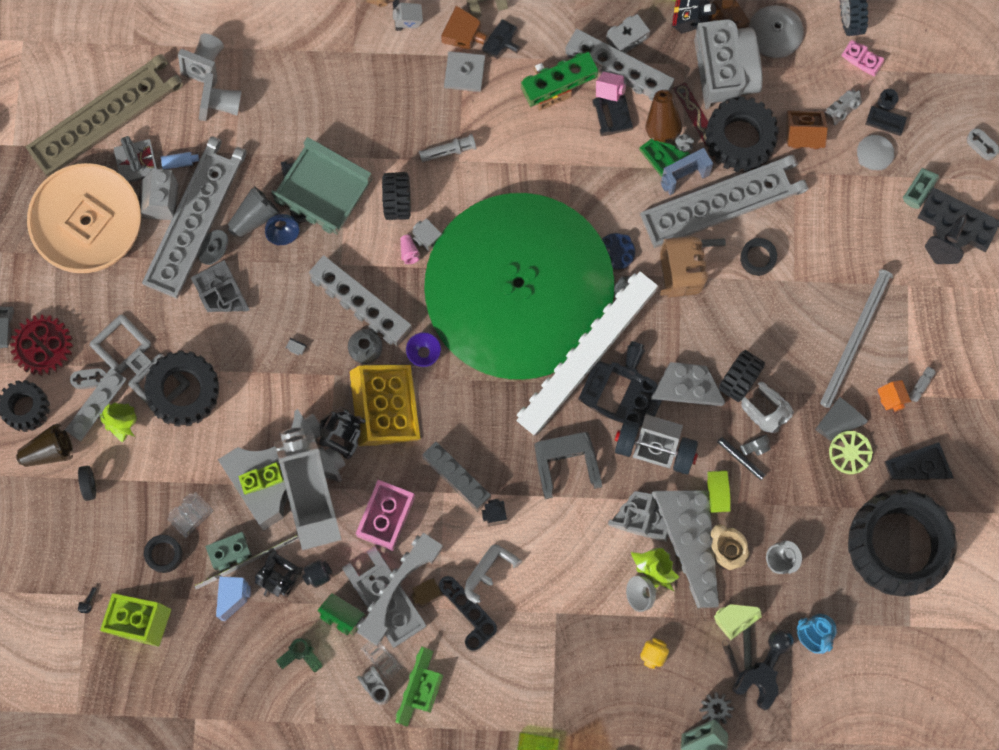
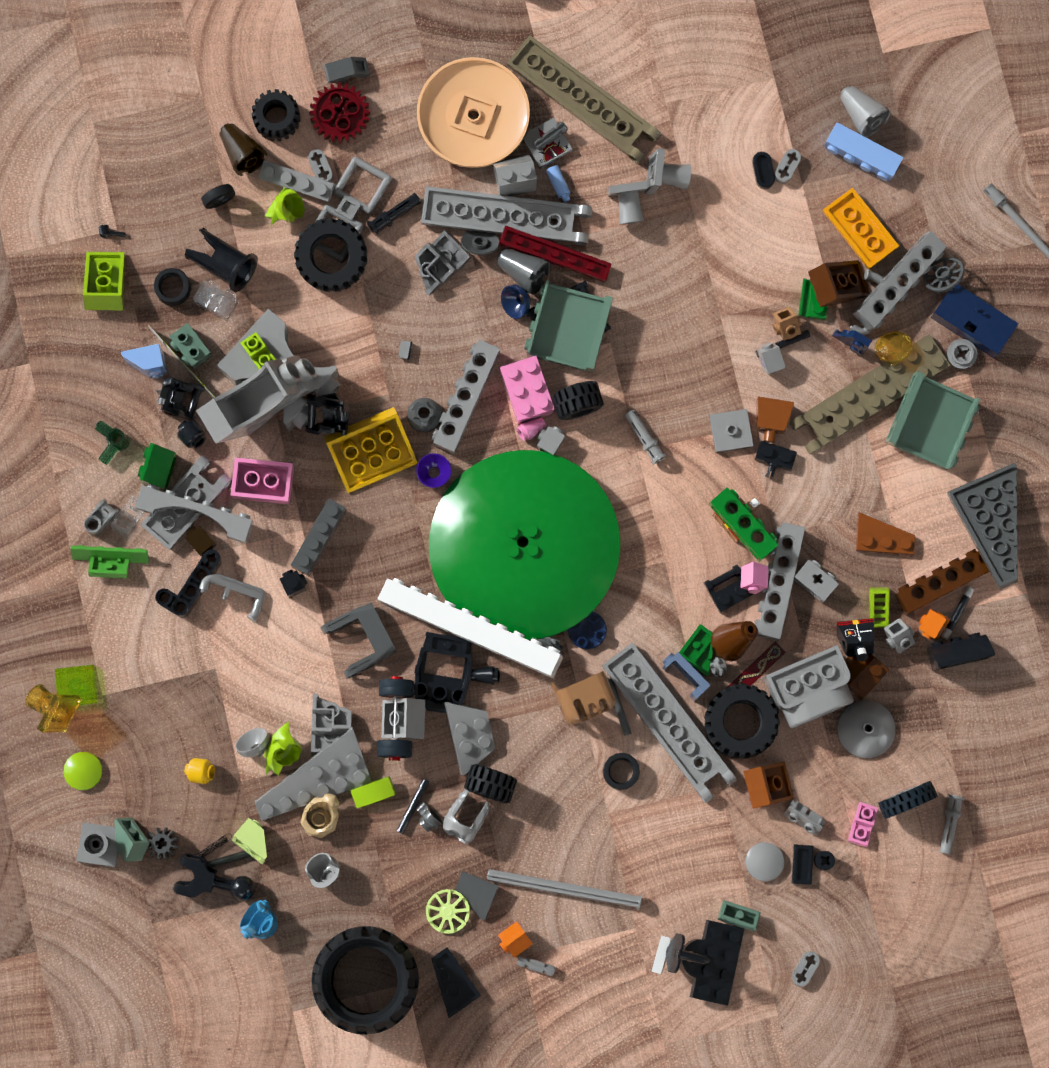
camera: 70 degrees right, 5 degrees up
none -> black piece [184,228,258,293]
none -> black pin [367,193,421,236]
none -> dark red plate [498,225,612,283]
none -> bright pink brick [500,356,554,425]
none -> white sticker [652,935,671,974]

